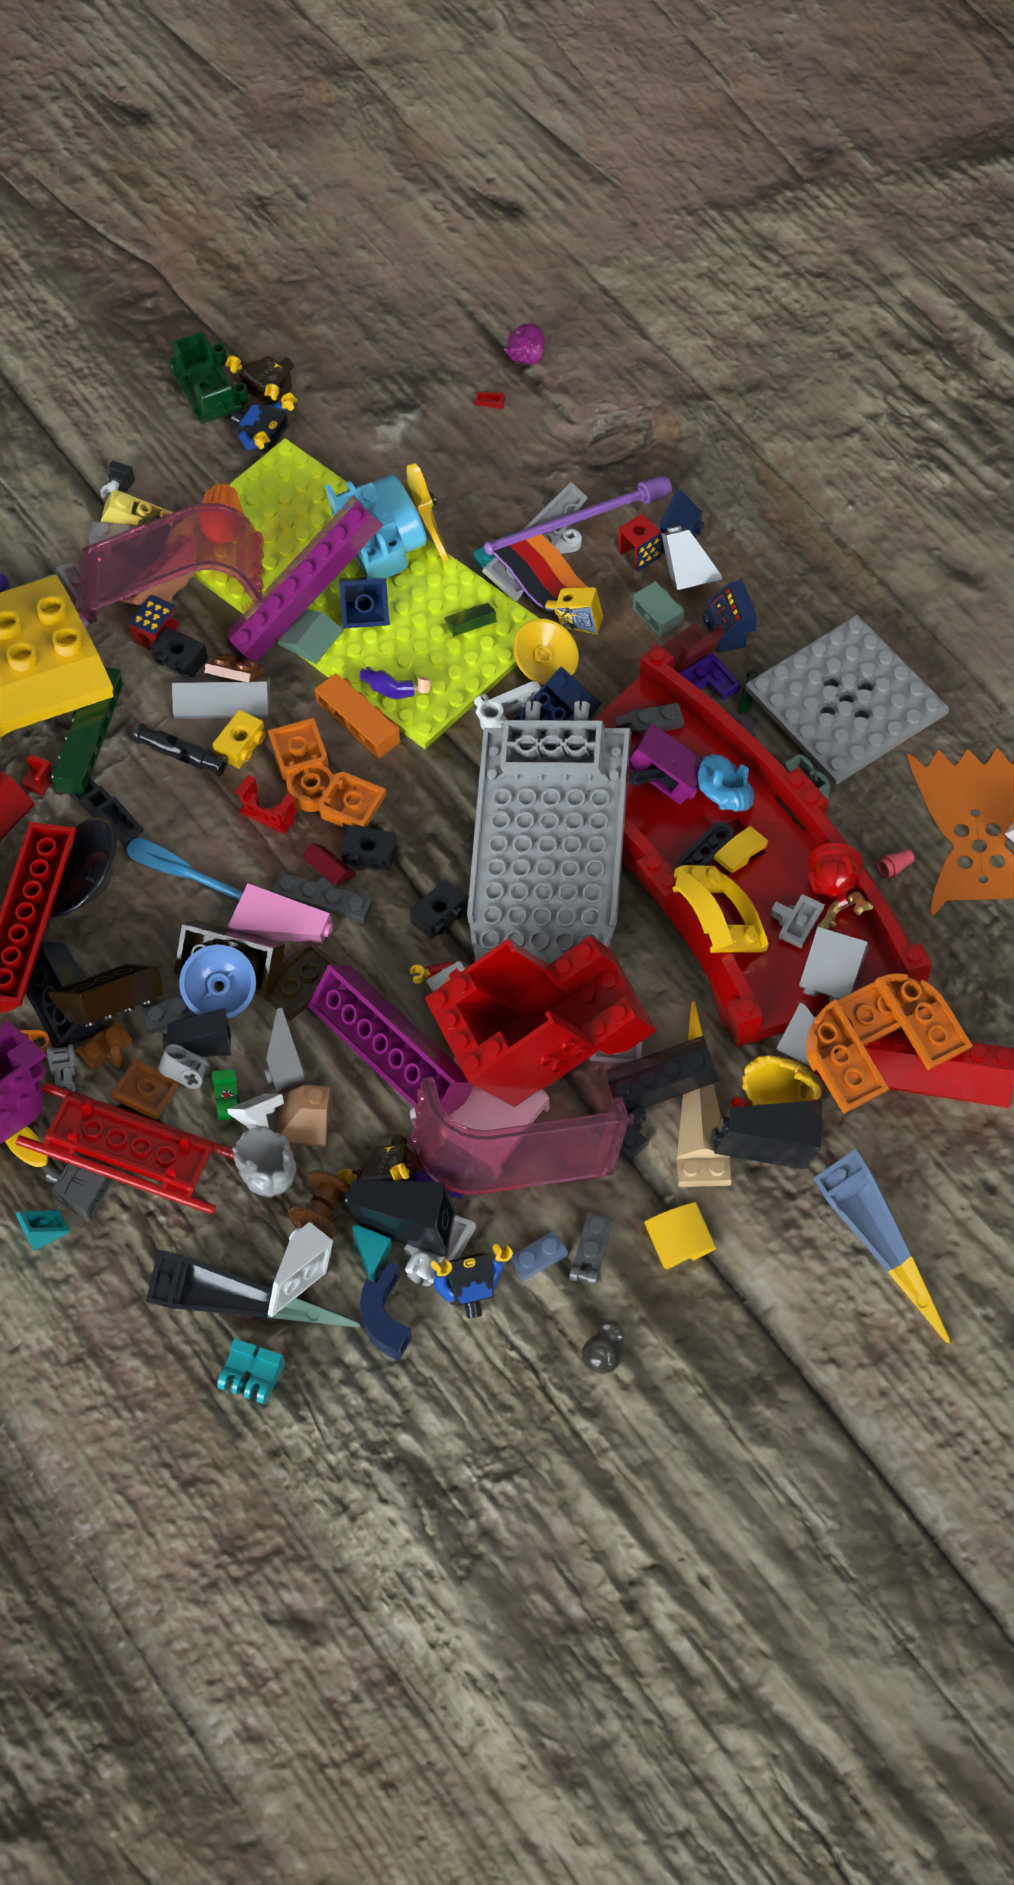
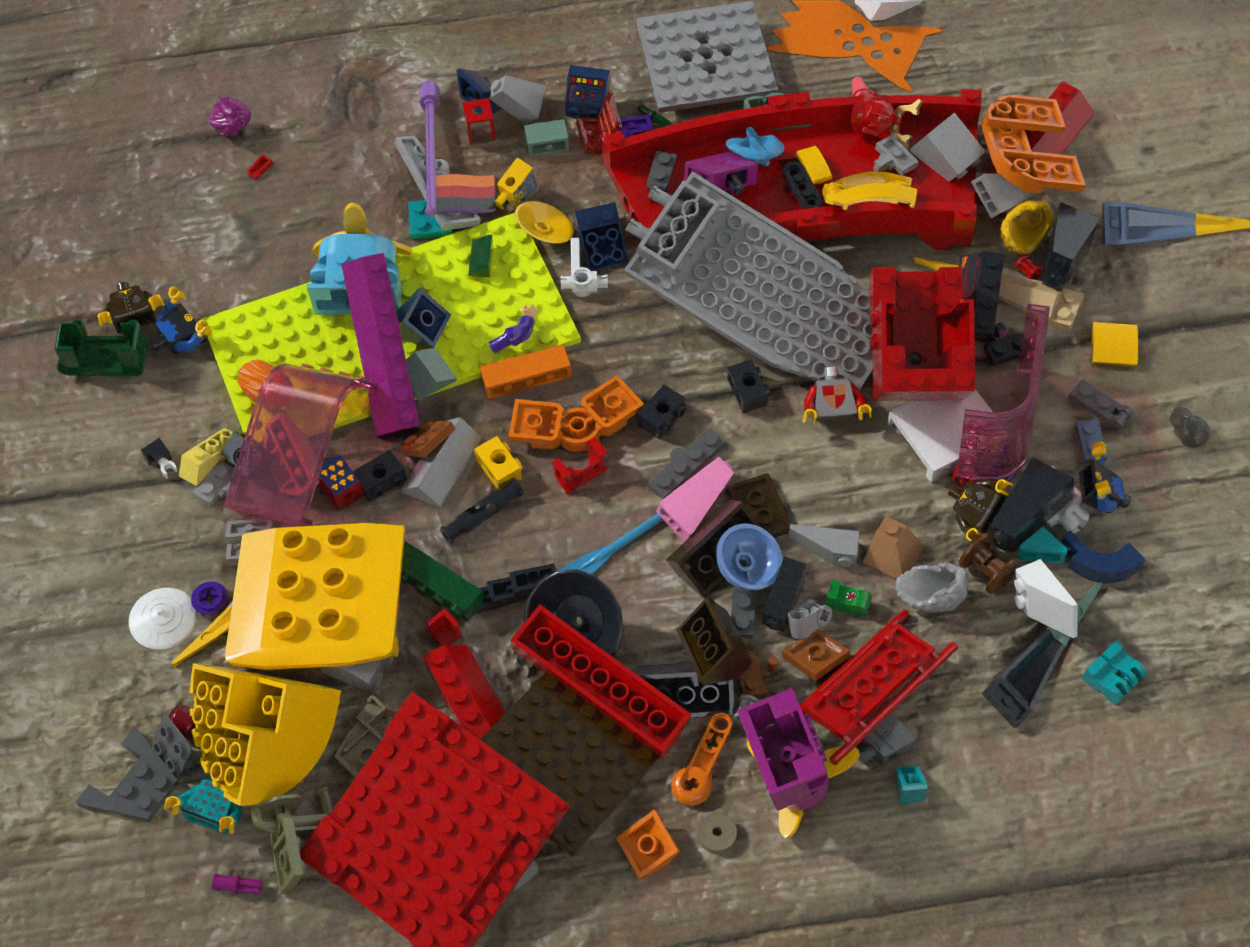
camera: 65 degrees left, 0 degrees up
white slope [227,1093,284,1129] -> none
dark red slope [302,843,356,885] -> none
magenta slope [308,964,474,1125] -> none

